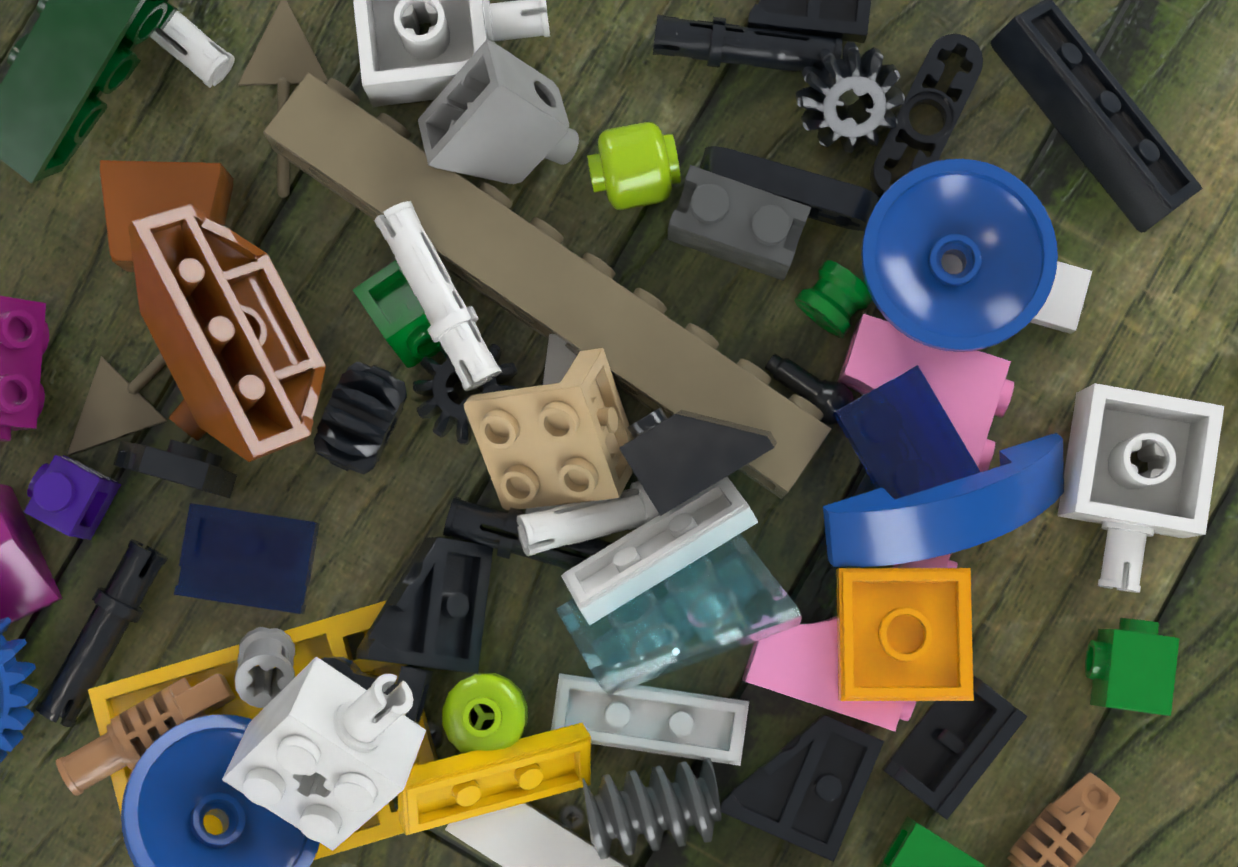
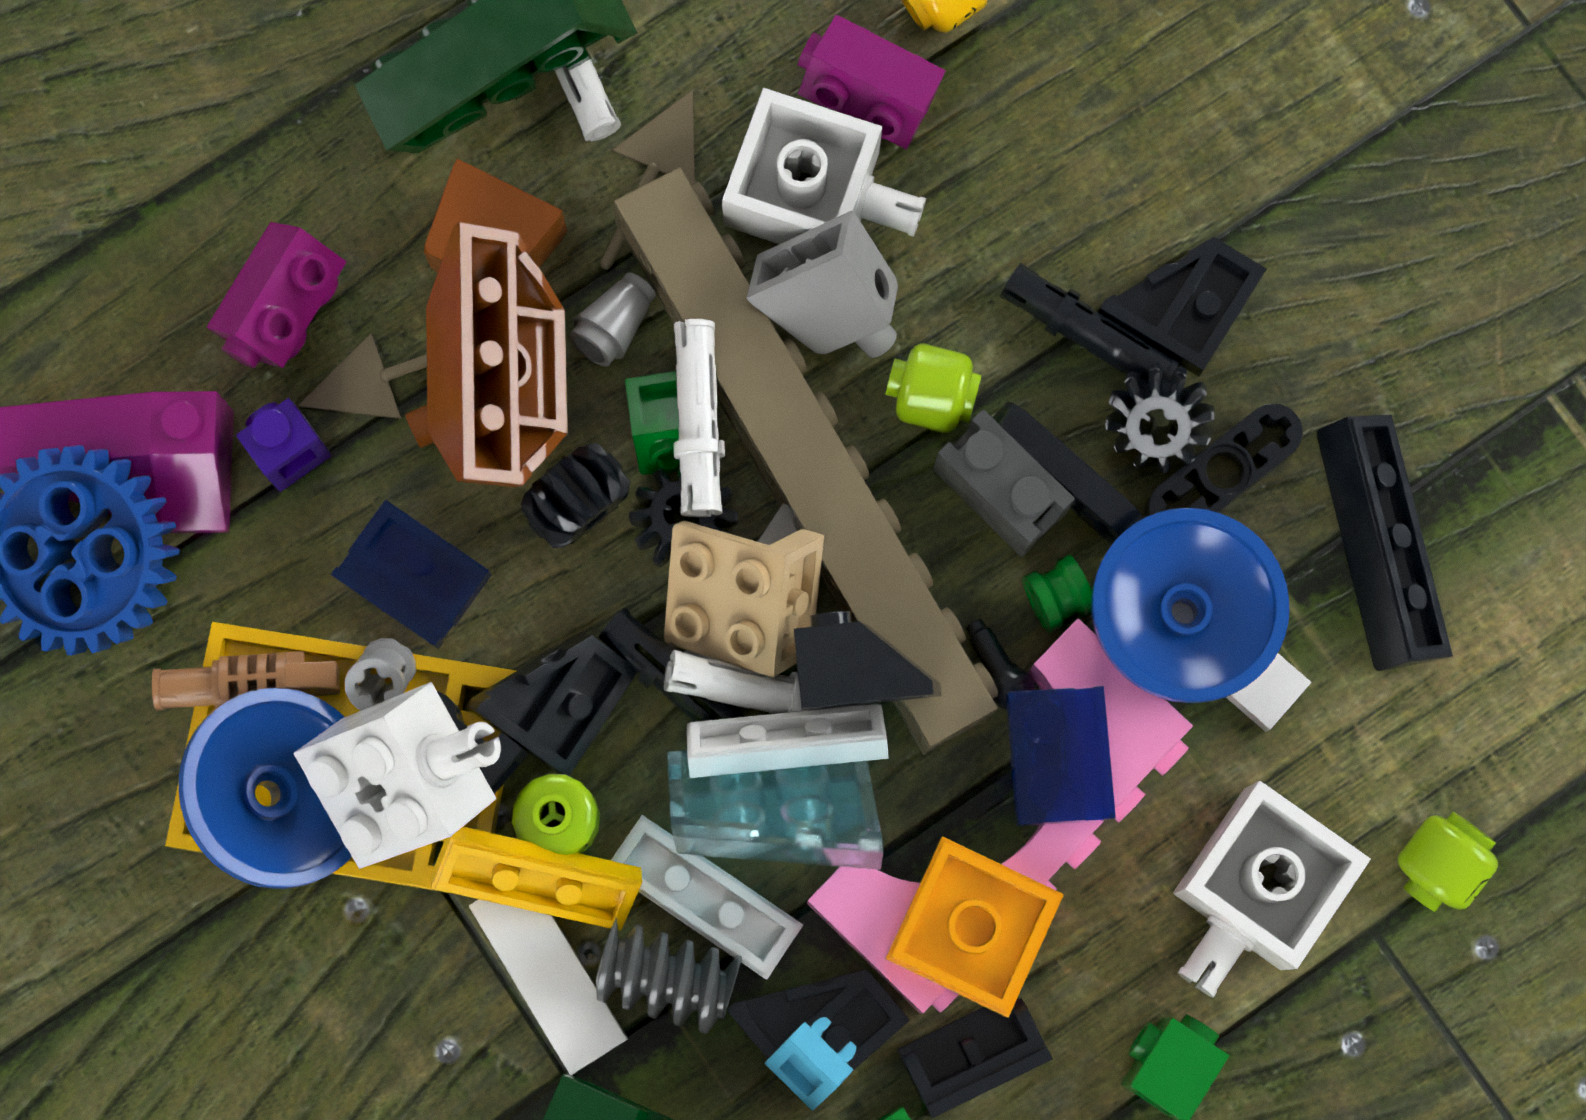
camera: 20 degrees right, 5 degrees down
black pin [36,539,168,728] -> none
black wing [113,439,237,499] -> none
blue slope [823,433,1064,567] -> none
none -> light grey cone [569,273,656,367]
none -> medium azure tile [764,1017,856,1111]

